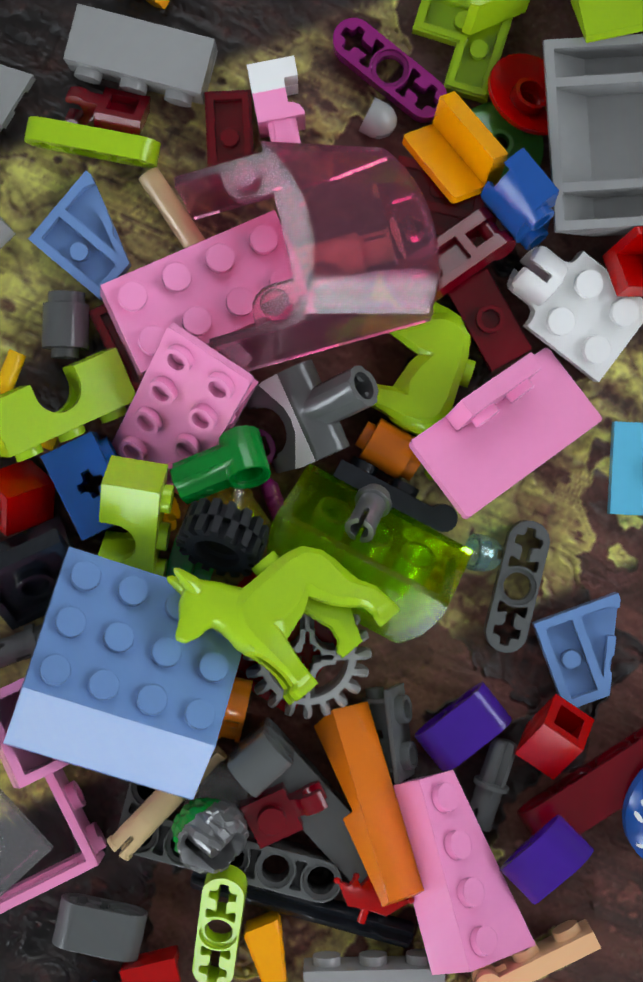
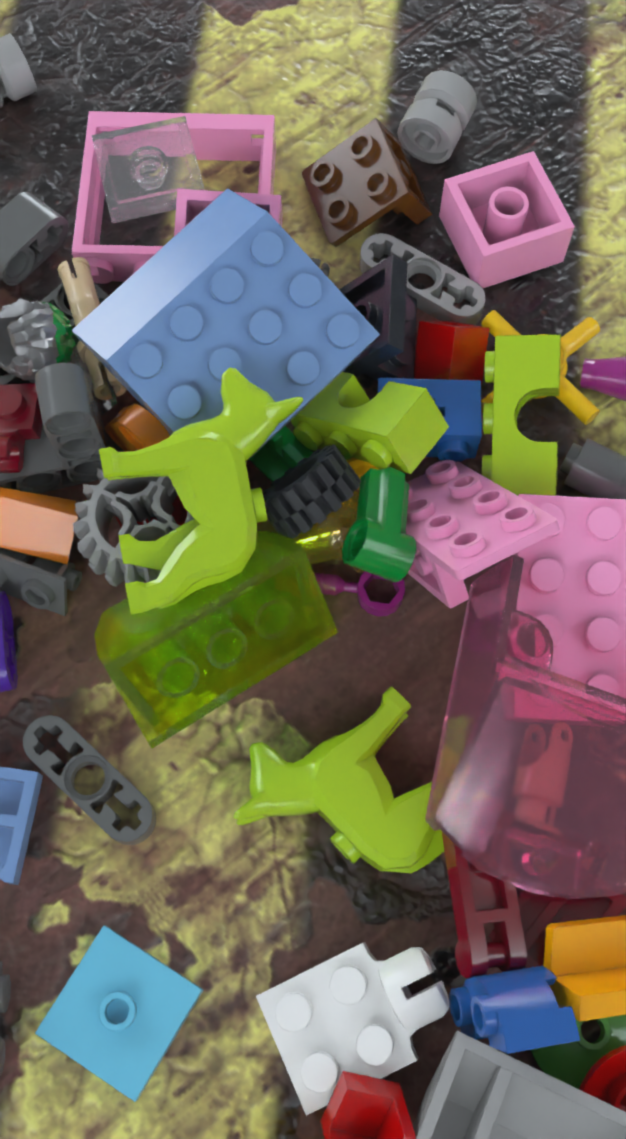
camera: 120 degrees right, 20 degrees down
dark grey connector [246,359,378,473] -> none
black plate [333,456,458,532] -> none
flat silver pin [345,484,392,543] -> none
orange brick [355,418,421,481] -> none
bright pink bracket [409,348,602,519] -> none
dark red plate [446,268,532,373] -> none
clear light blue hinge [464,534,503,572] -> none

